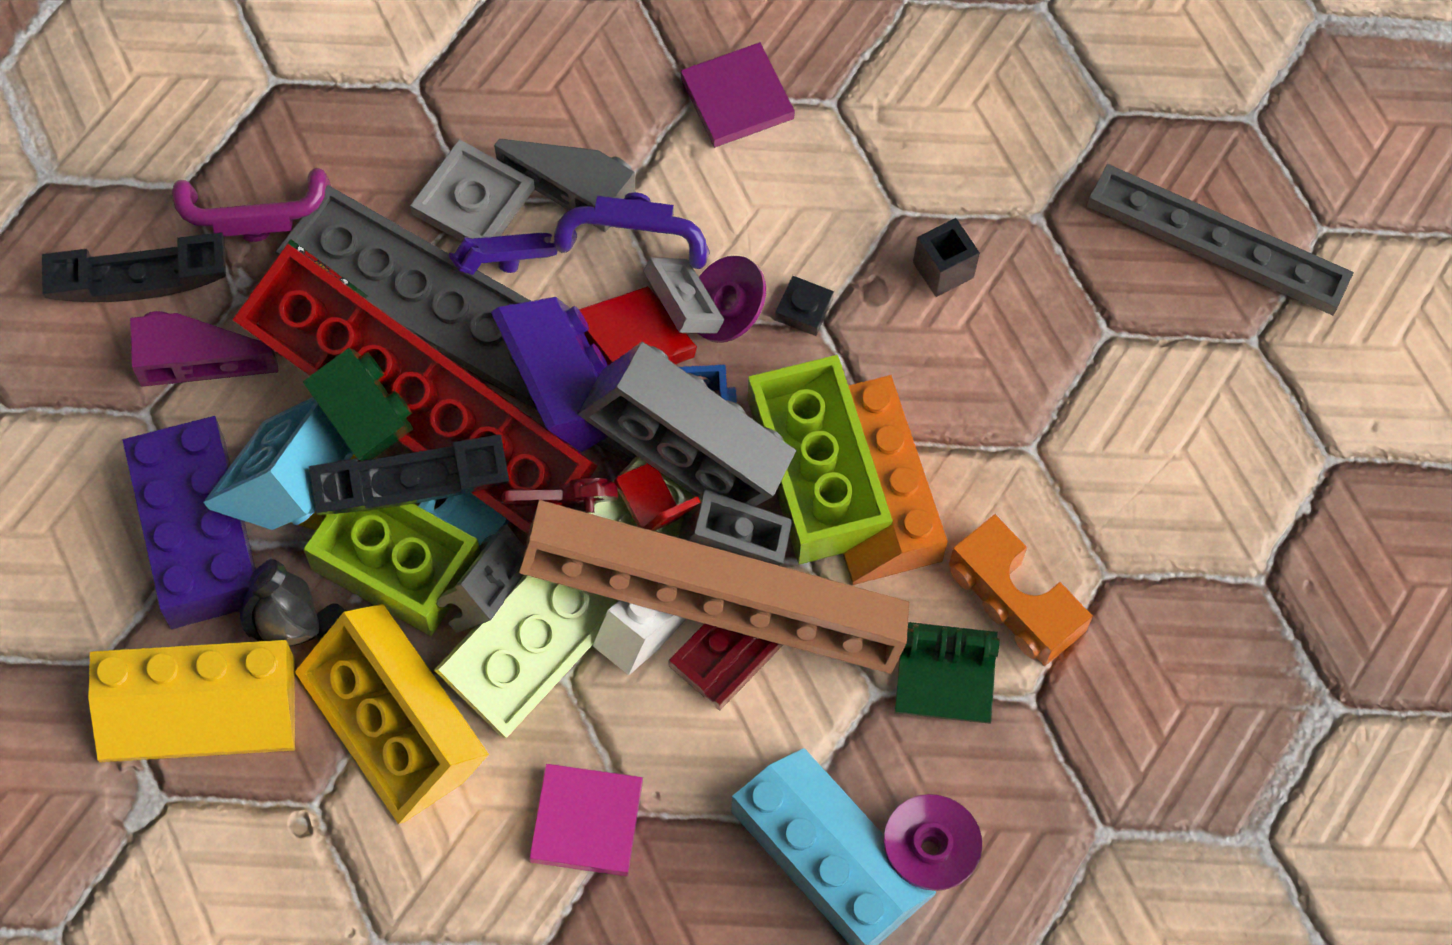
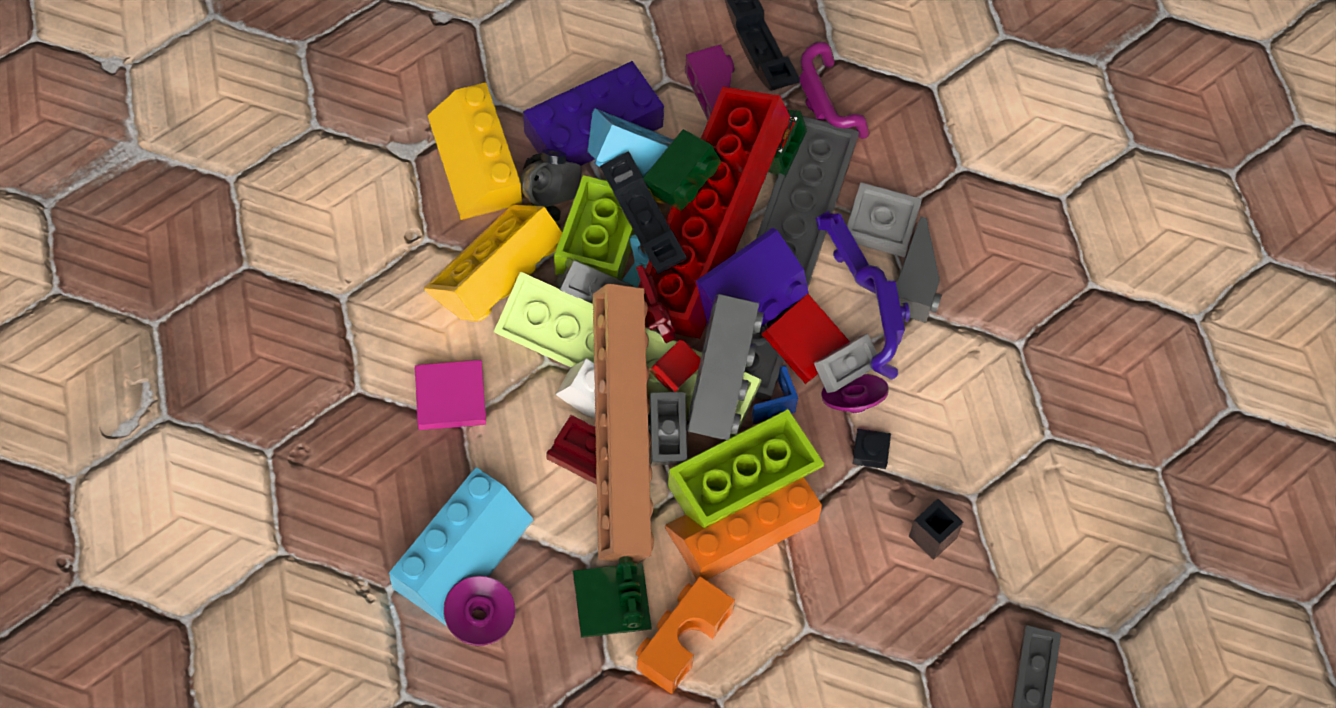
camera: 75 degrees right, 5 degrees down
magenta tile [681,42,795,148] -> none

